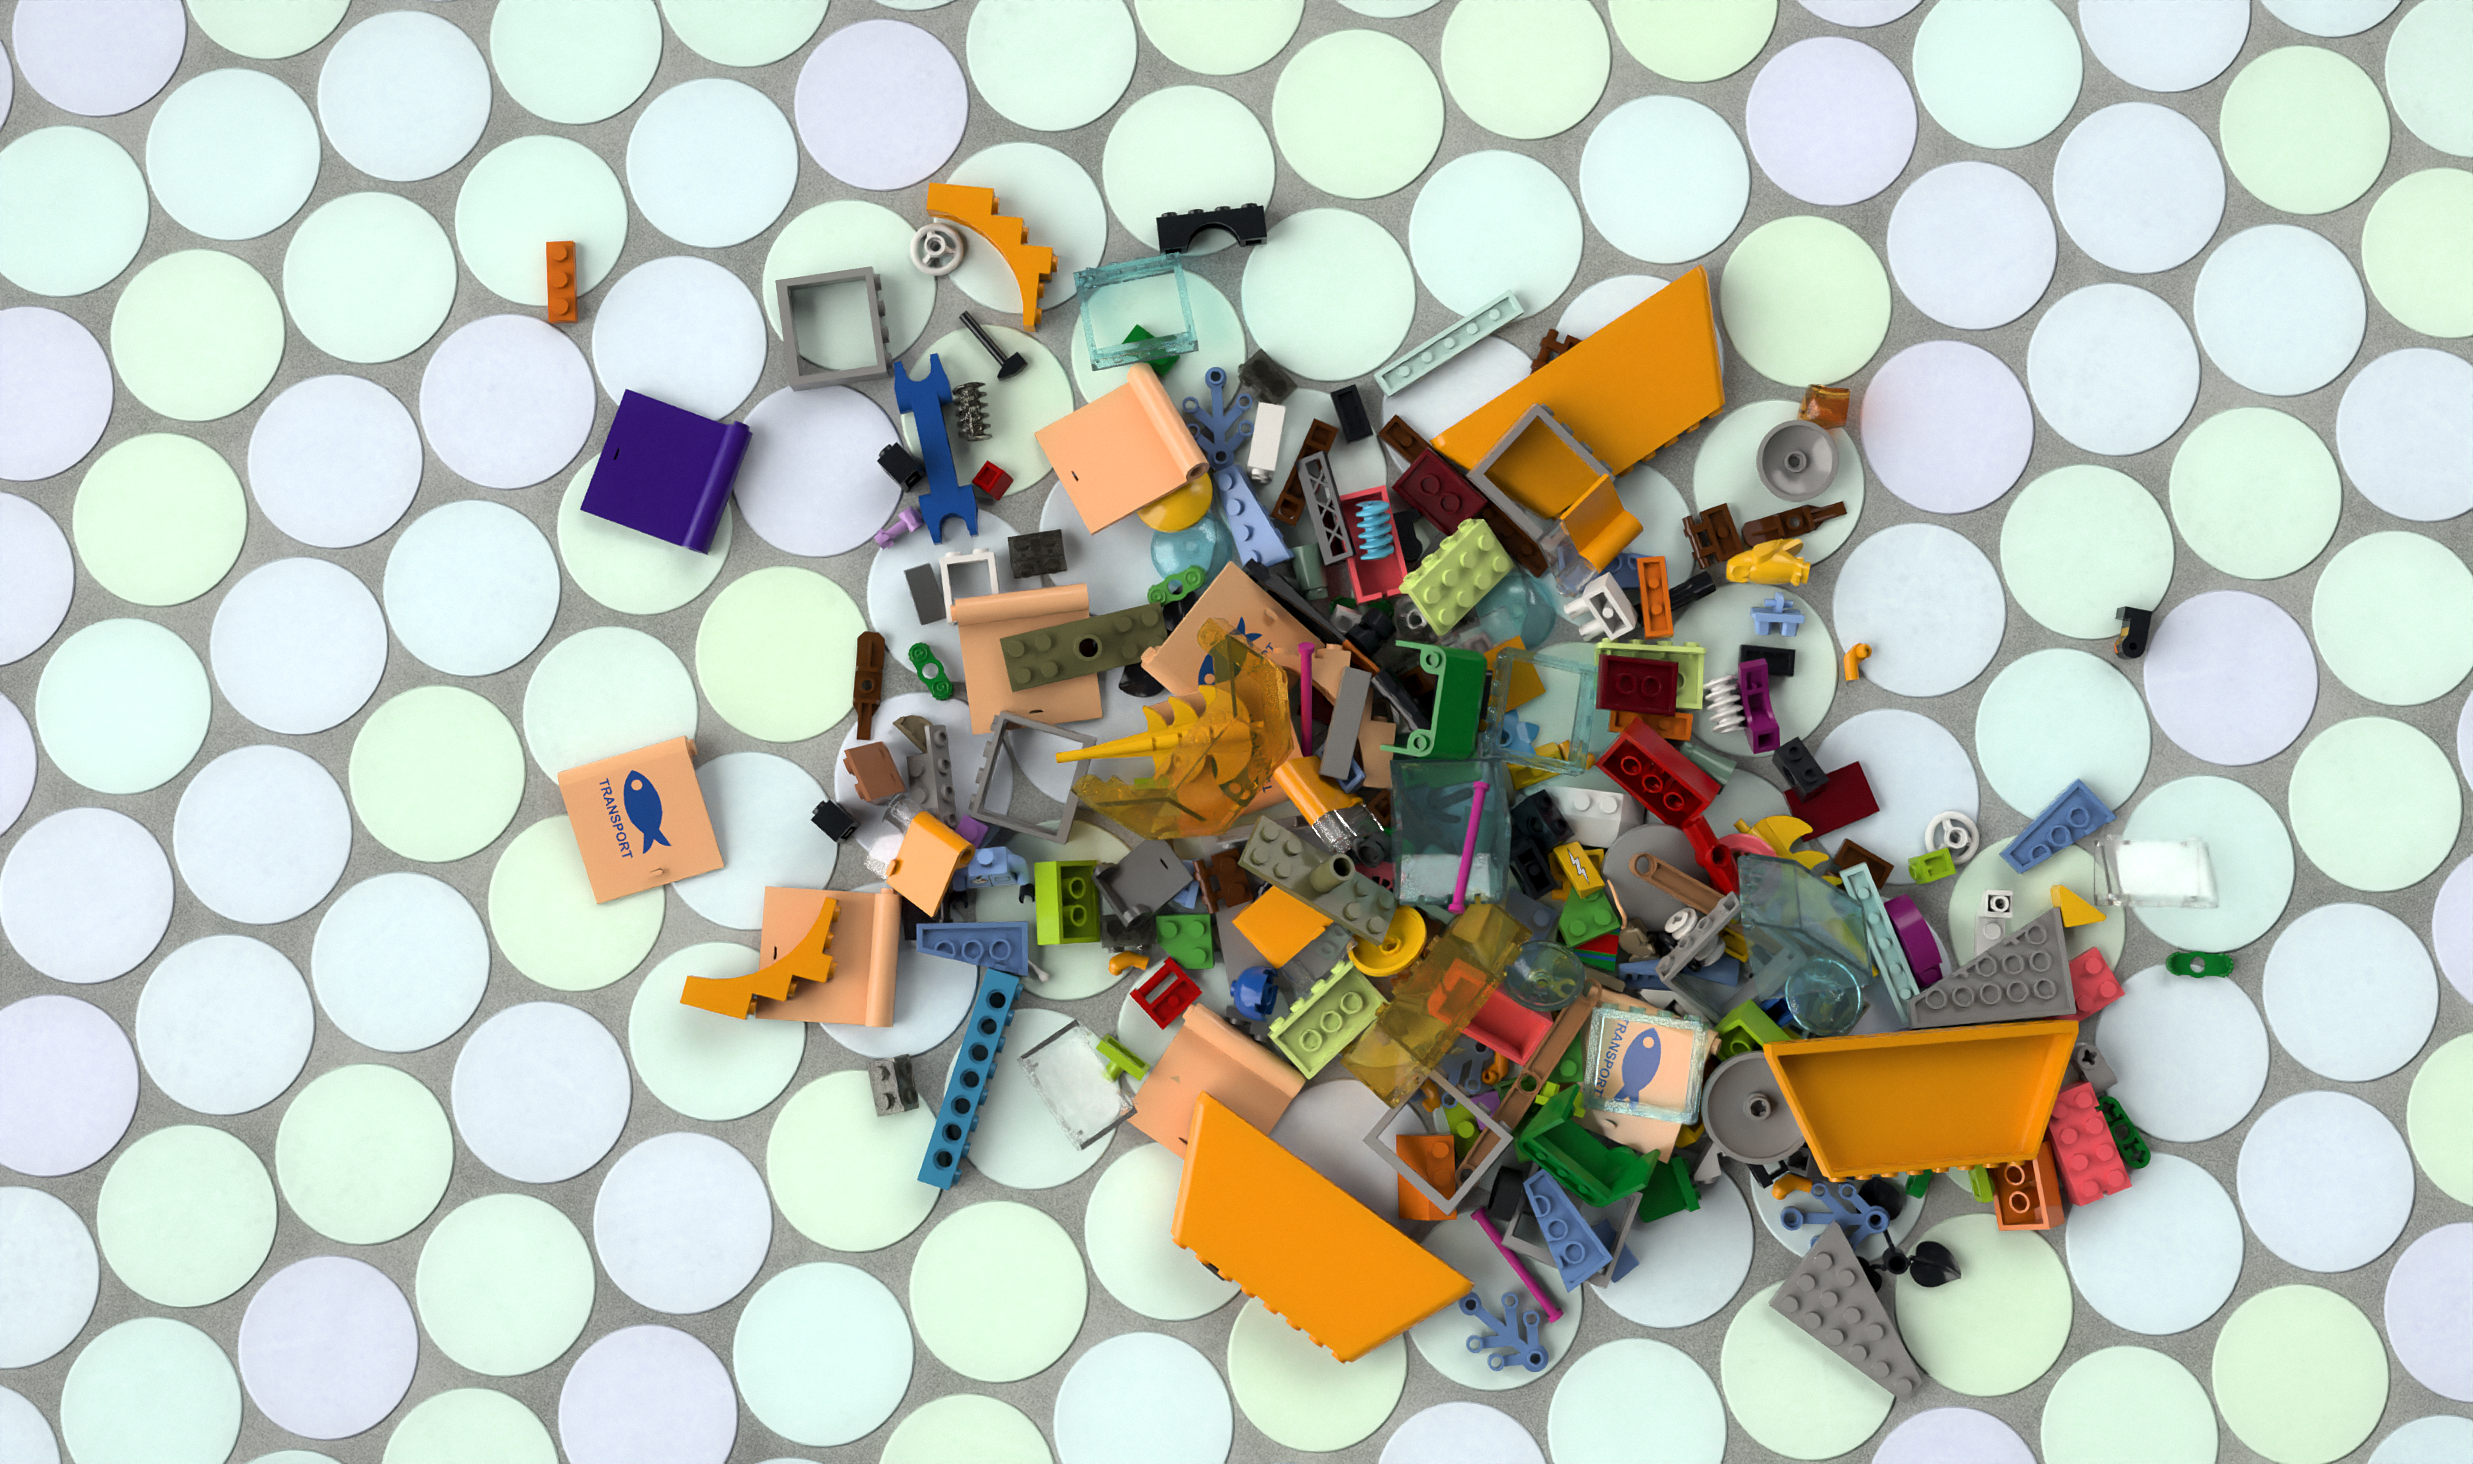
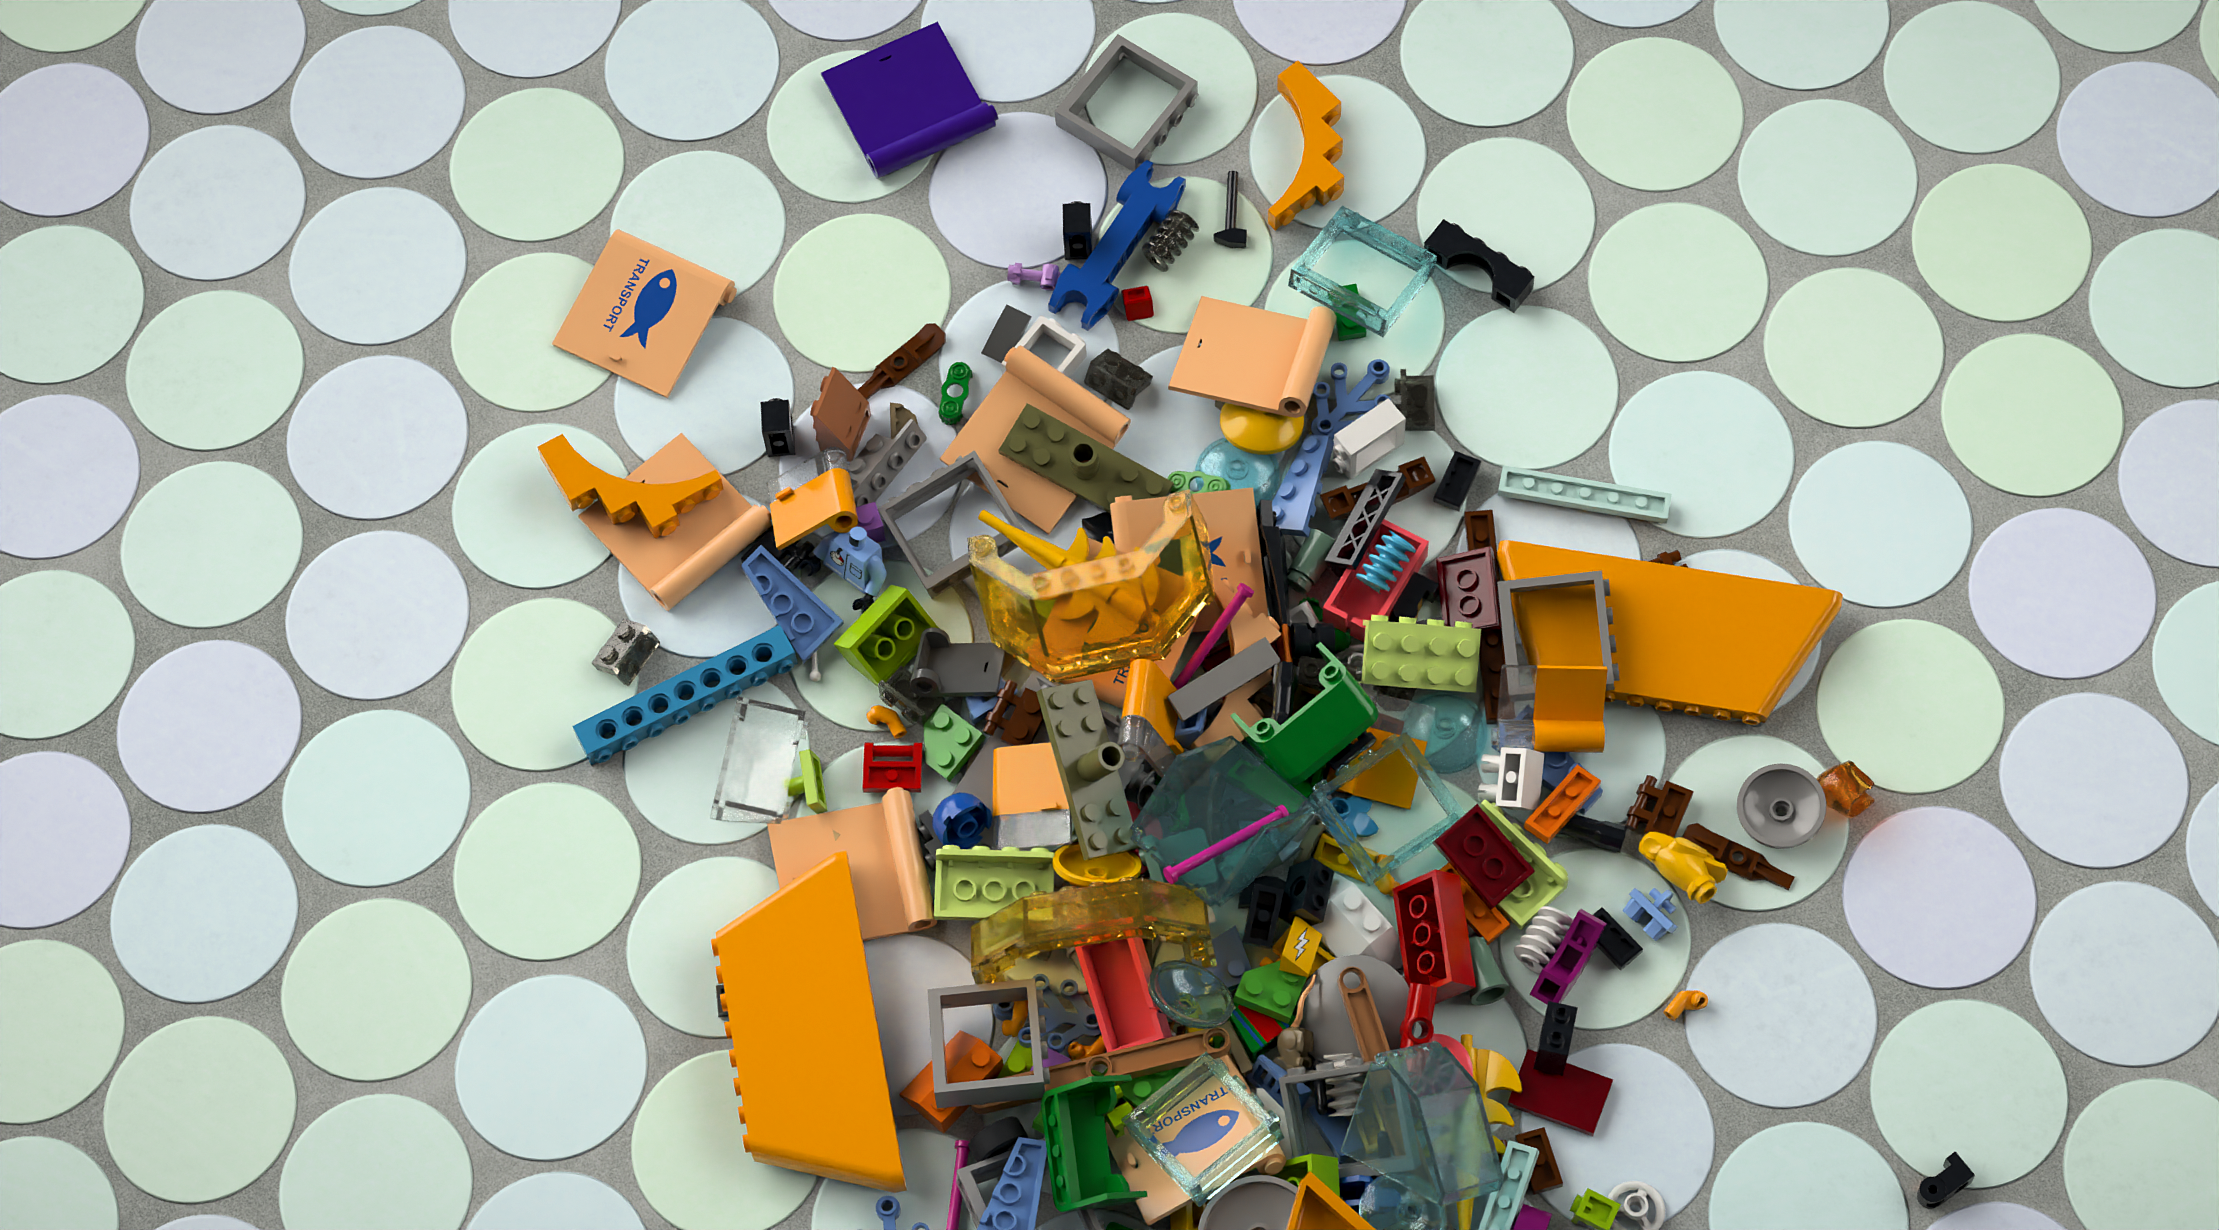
camera: 55 degrees right, 20 degrees down
white piece [910,223,963,276] -> none

